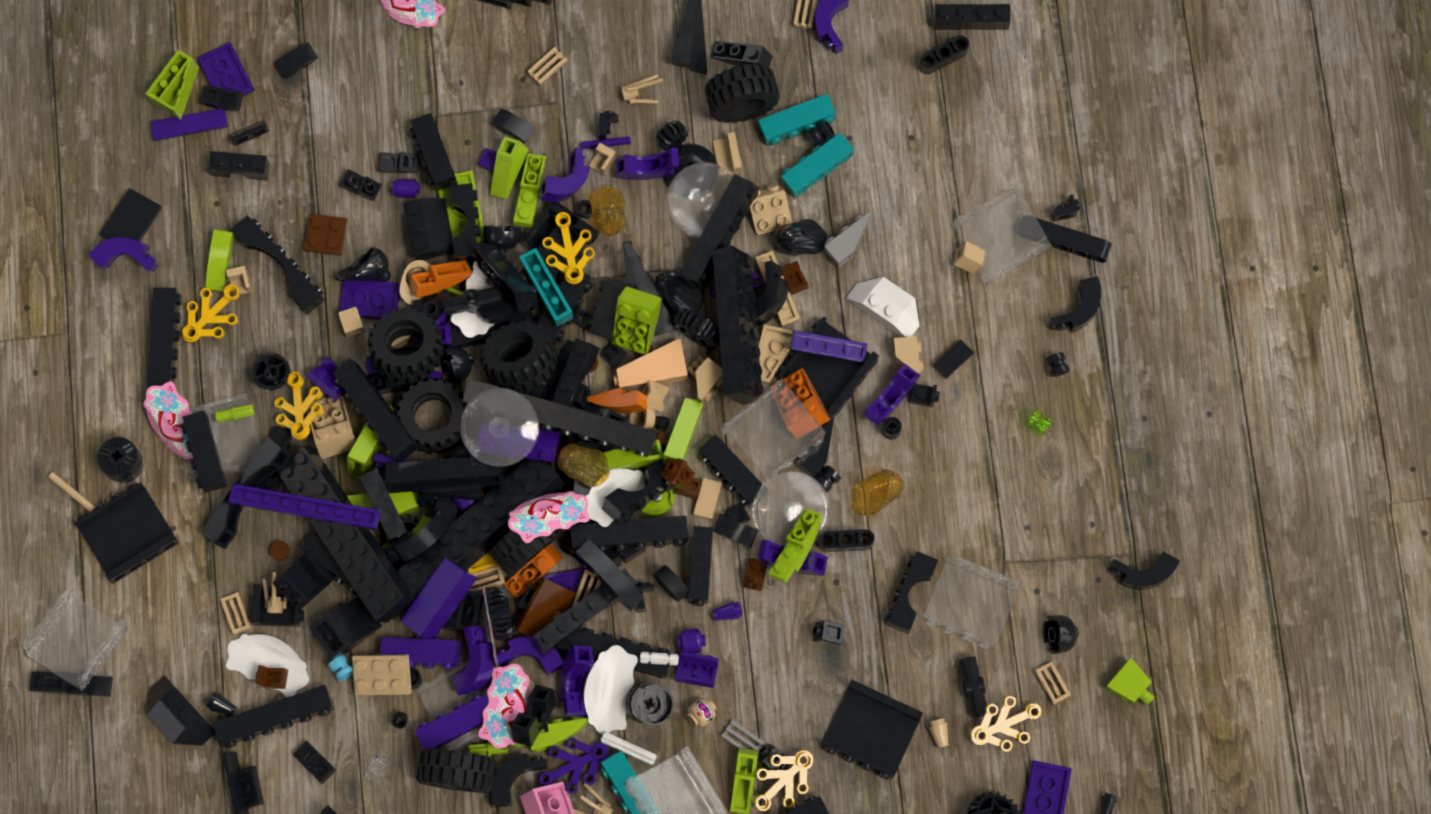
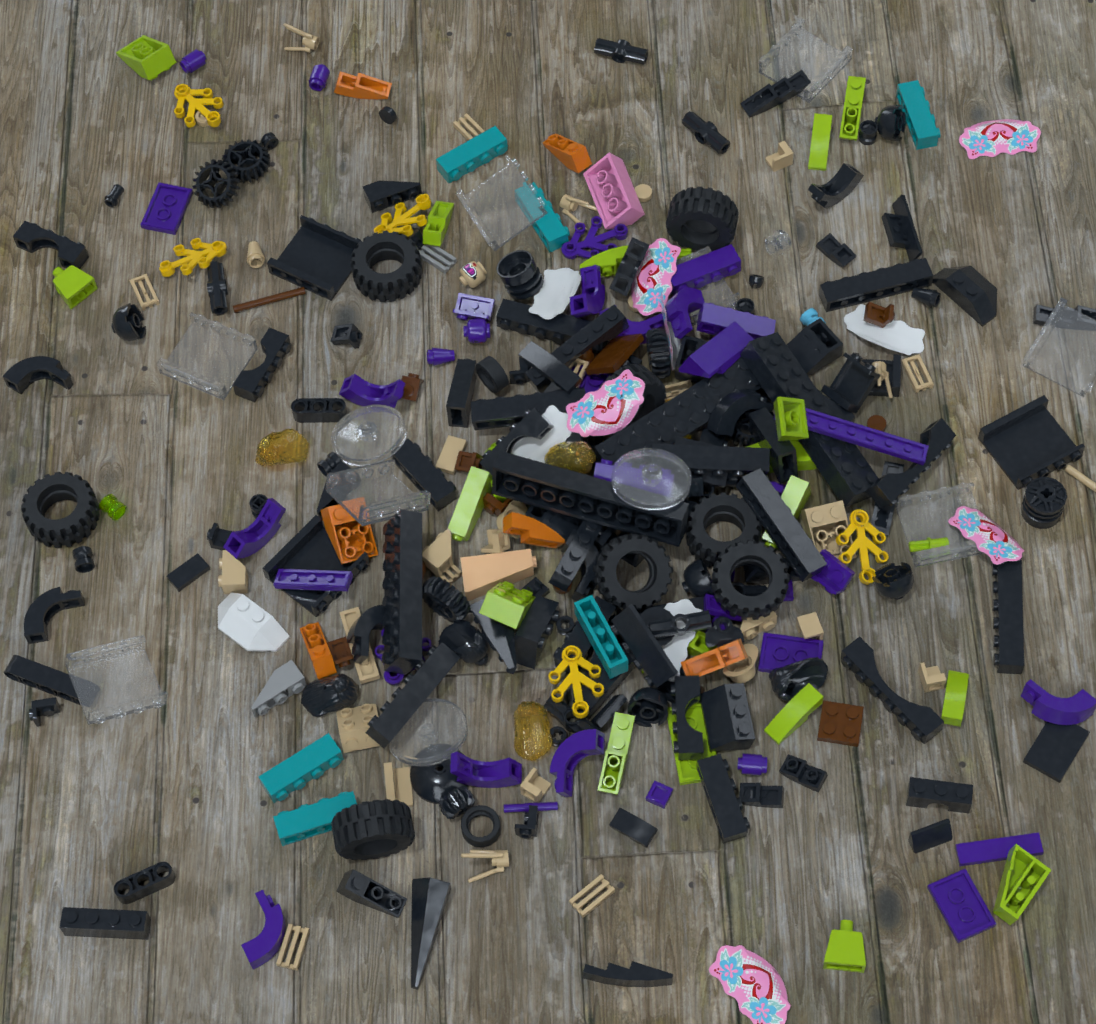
camera: 175 degrees left, 15 degrees down
black brick [181,410,227,493] -> none
yellow plant [182,284,240,343] -> none
black slope [200,86,244,112] -> none
black slope [275,42,318,78] -> none
tan plate [352,654,412,695] -> none
lime slope [490,136,529,200] -> none
black arch [491,754,548,808] -> none
white axle [601,732,657,765] -> none
white axle [640,652,679,665] -> none
black hinge [654,416,669,431] -> none
reddish brown brick [661,458,695,489] -> none
black slope [713,514,758,548] -> none
black tile [725,503,751,523] -> none
tan wing [758,324,792,384] -> none
lime slope [768,508,823,584] -> none
black wheel [809,120,835,146] -> none
tan panel [954,241,985,274] -> none
none -> black arch [13,221,89,269]
none -> black tyre [21,472,100,548]
none -> reddish brown bar [233,287,306,313]
none -> orange slope [300,622,337,679]
none -> black tyre [351,231,422,302]
none -> black tyre [461,805,501,848]
none -> lime slope [764,683,824,745]
none -> lime slope [774,397,809,441]
none -> lime torso [823,920,866,973]

